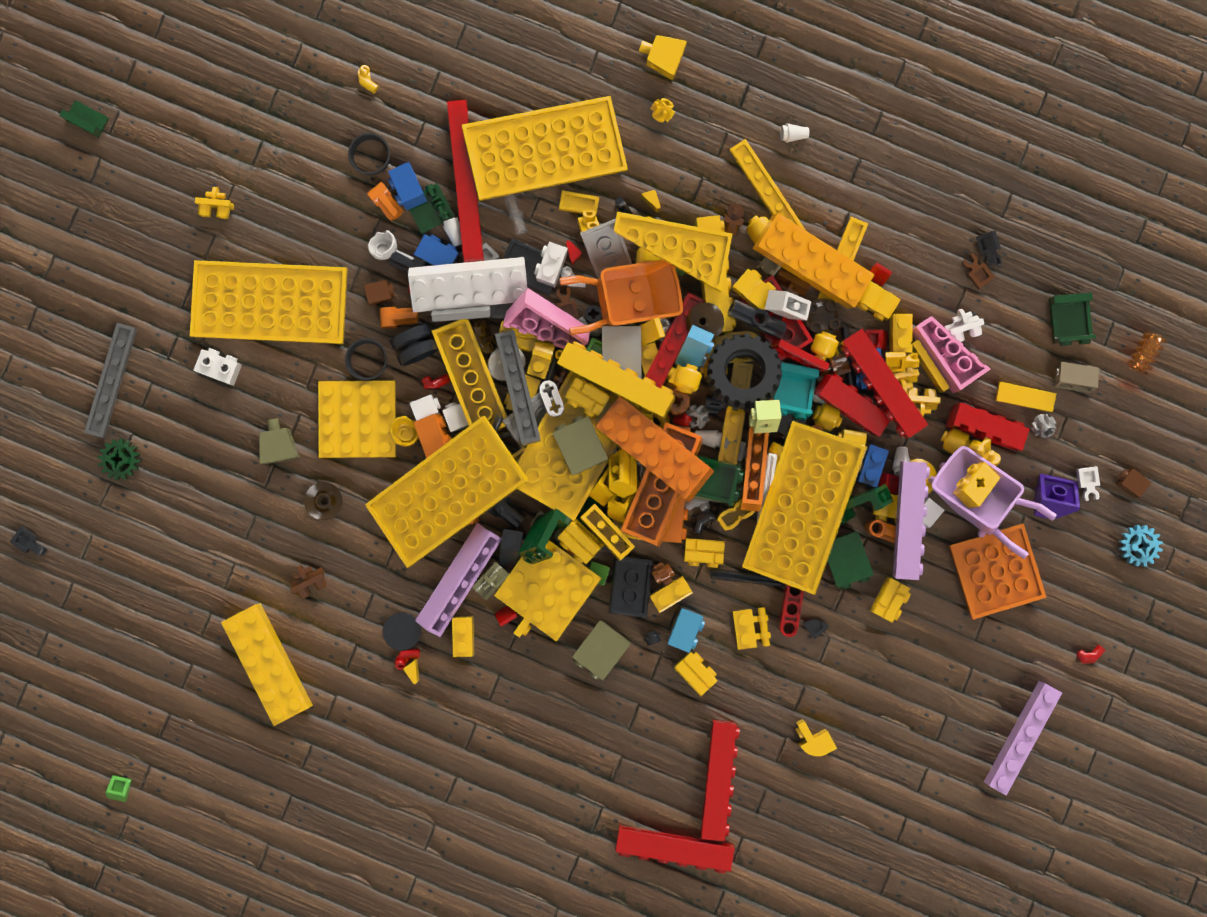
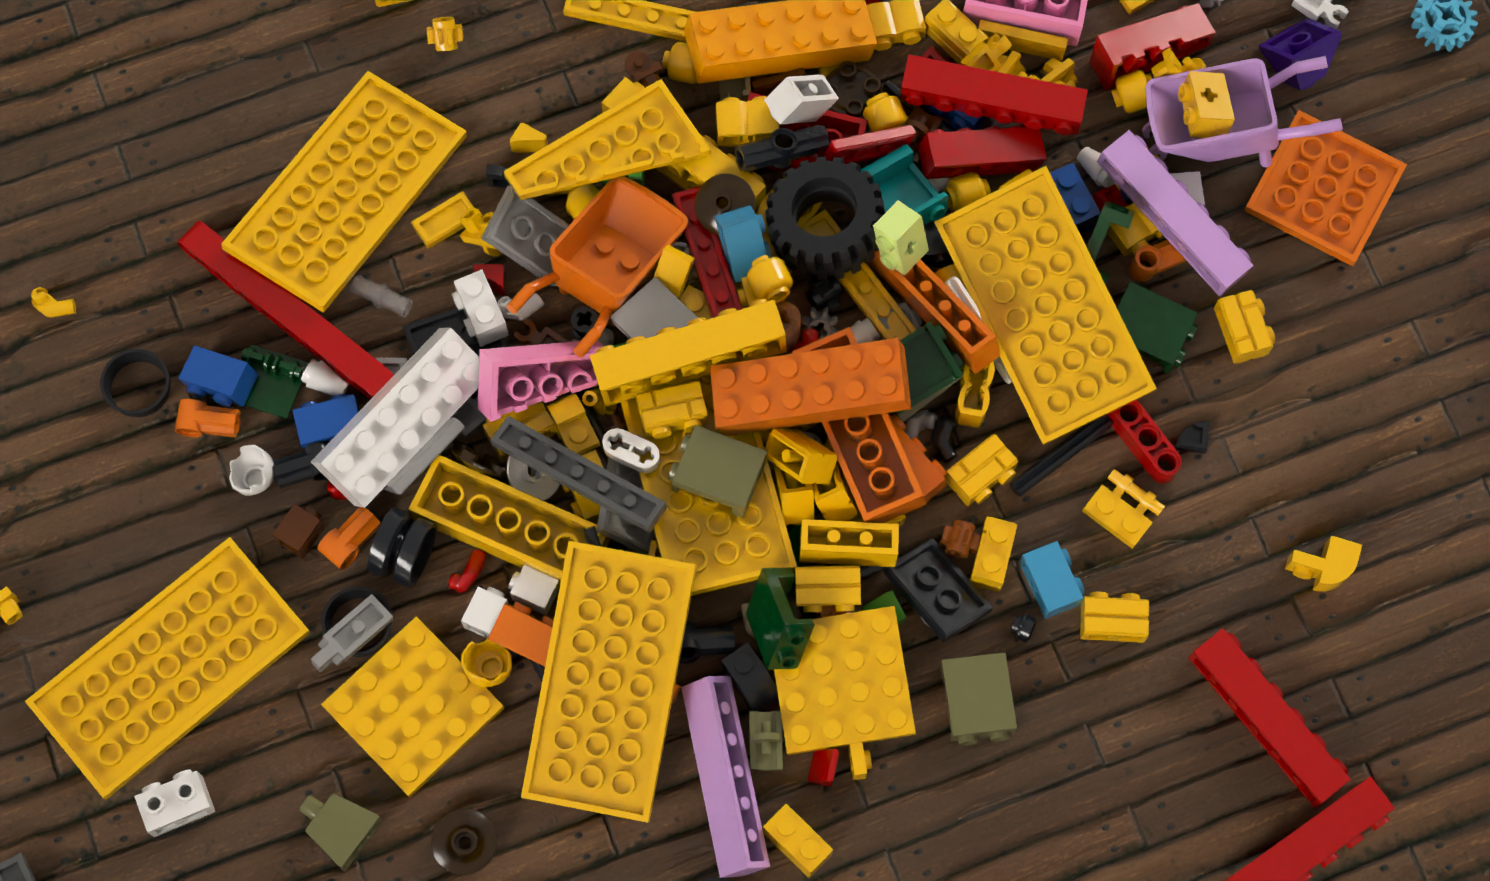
camera: 50 degrees left, 15 degrees down
none -> light grey hinge [311,594,394,673]

